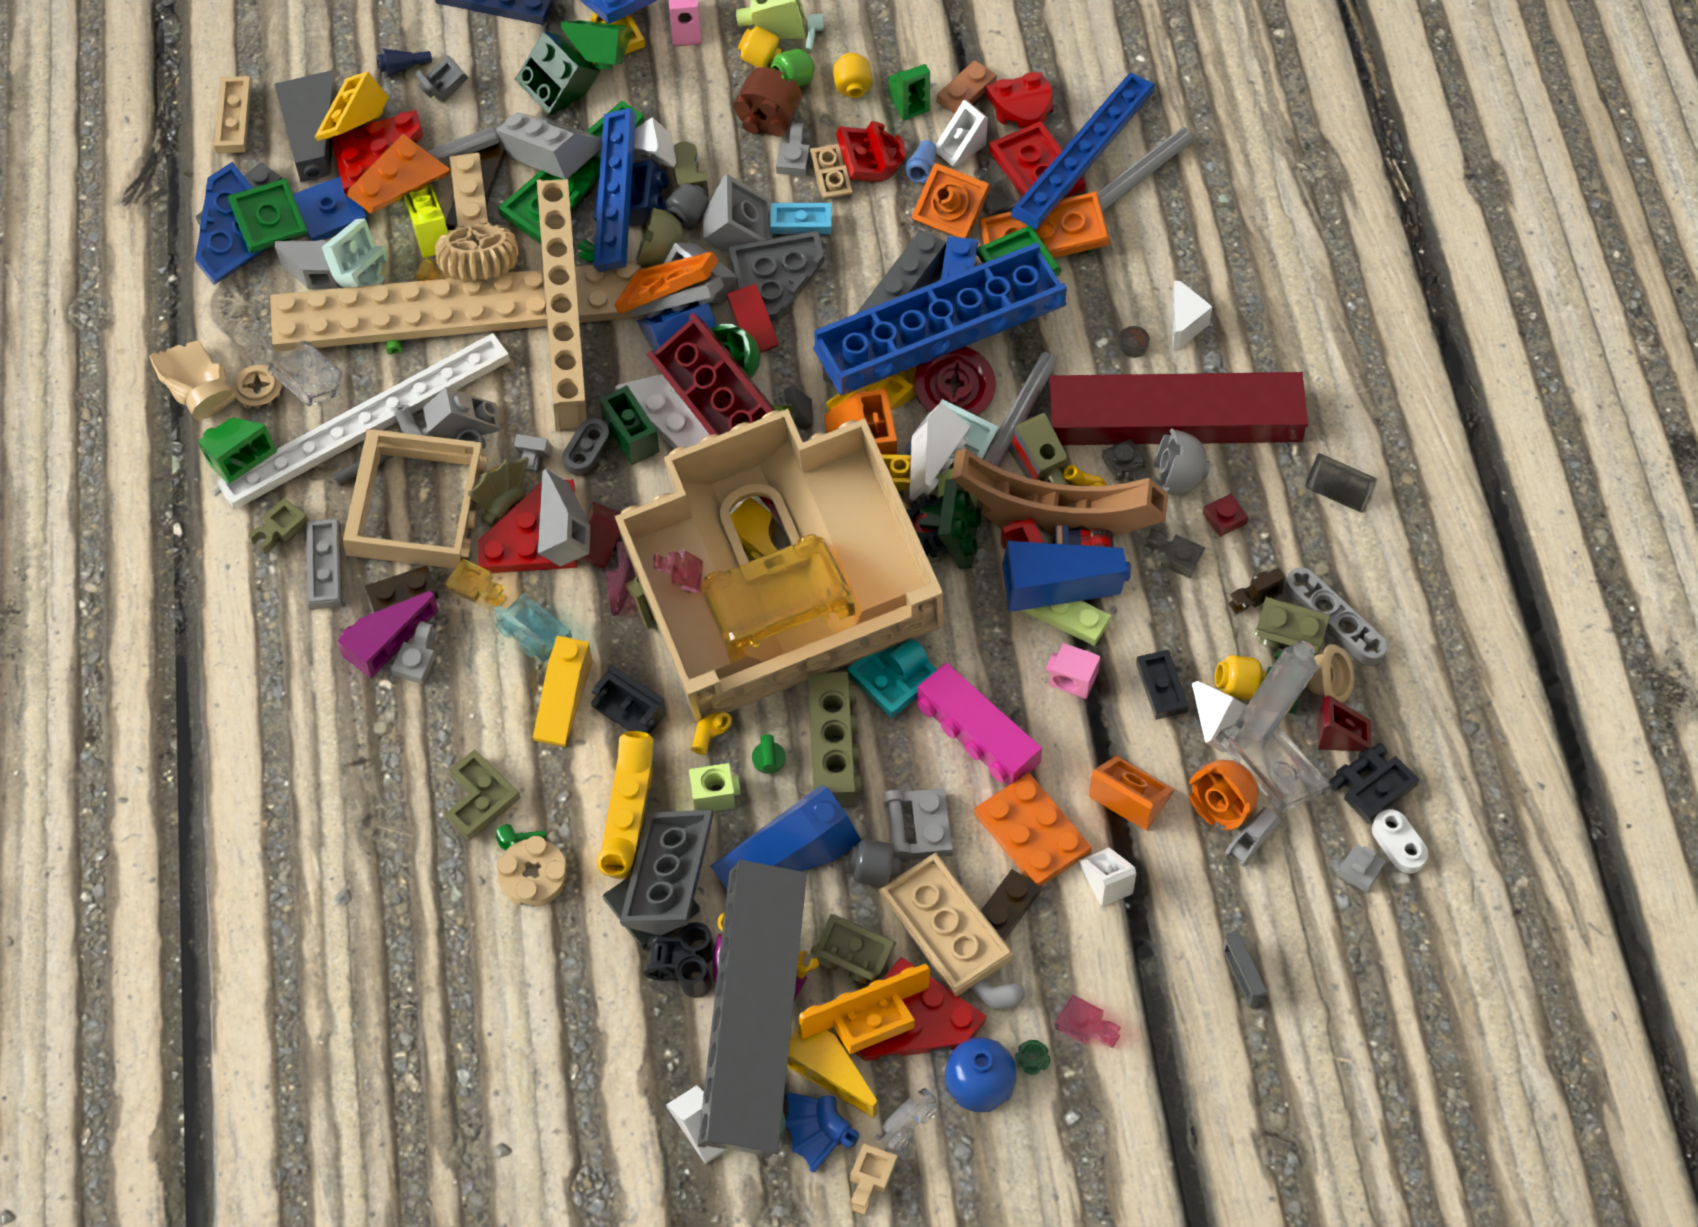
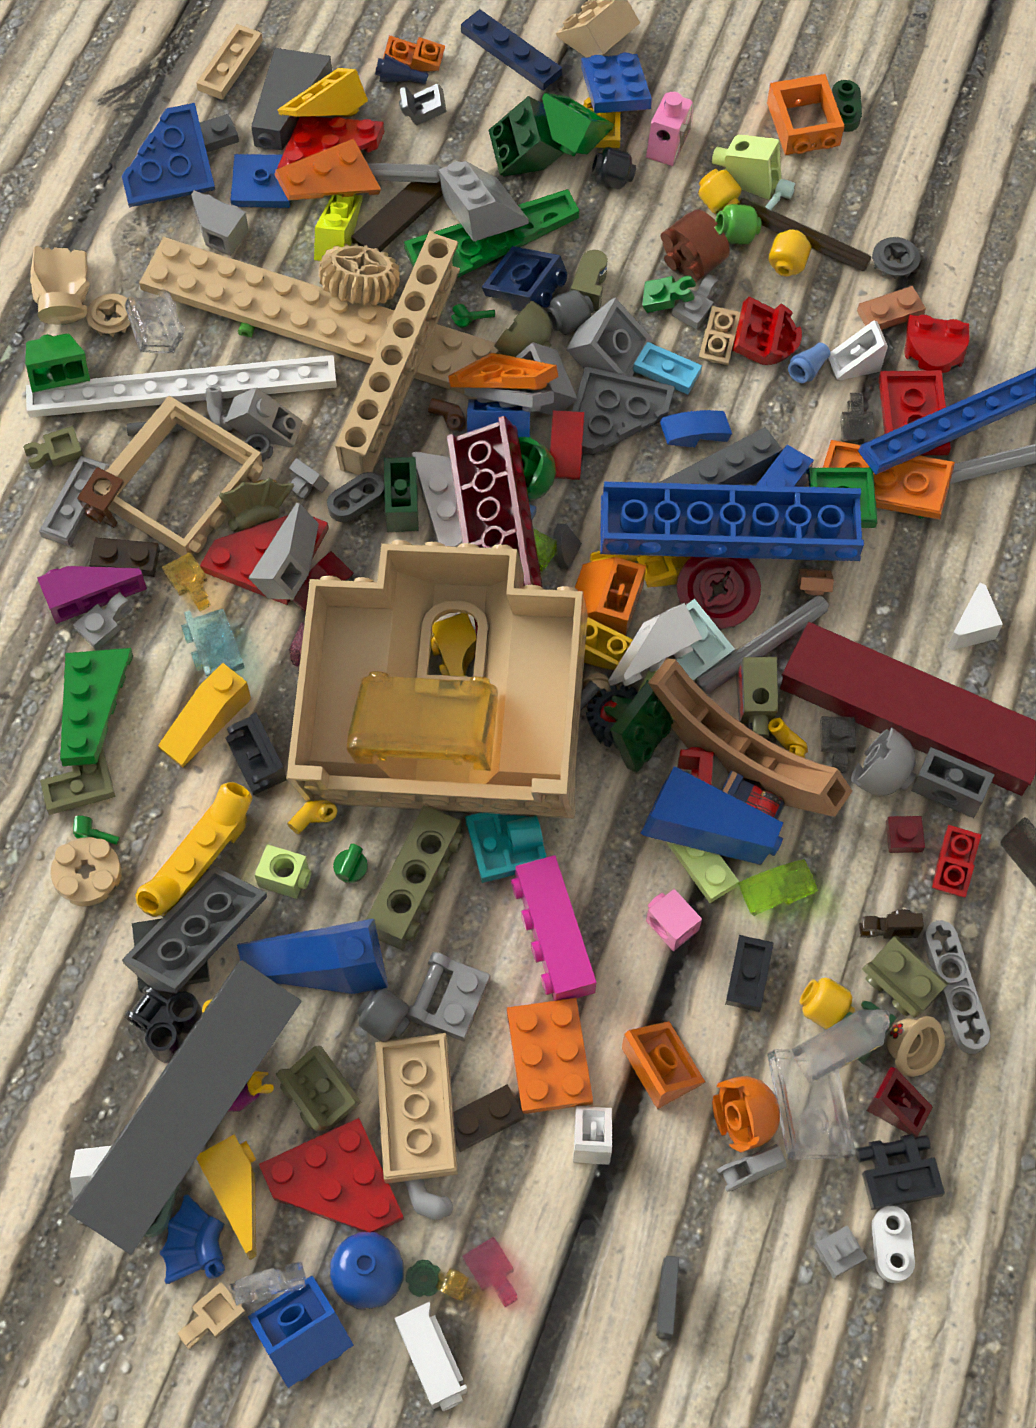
camera: 25 degrees right, 5 degrees up
green plate [228,178,308,254] -> none
light aqua slope [322,219,388,288] -> none
clear yellow plate [414,258,440,282] -> none
tan plate [450,153,489,227] -> none
blue plate [593,108,636,272] -> none
white slope [633,117,676,167] -> none
clear pink plate [653,550,703,594] -> none
light orange bracket [798,964,930,1054] -> none
green arch [888,64,930,121] -> none
orange plate [911,163,991,238] -> none
clear smoke tile [1118,326,1150,358] -> none
clear smoke plate [1144,529,1205,578] -> none
white slope [1192,681,1250,753] -> none
none -> green wing [60,648,133,767]
none -> reddish brown bracket [77,467,124,528]
none -> blue slope [247,1276,354,1388]
none -> orange slope [383,35,445,71]
none -> white window [395,1302,468,1411]
none -> reddish brown arm [428,398,466,433]
none -> clear yellow plate [436,1268,473,1301]
none -> black head [591,147,636,190]
none -> green plate [642,276,696,313]
none -> blue slope [660,410,732,448]
none -> dark brown axle [737,198,871,271]
none -> clear neon green slope [738,859,819,916]
none -> nougat plate [798,569,834,595]
none -> dark grey gear [872,237,920,279]
none -> dark grey brick [911,747,994,818]
none -> red slope [932,825,982,898]

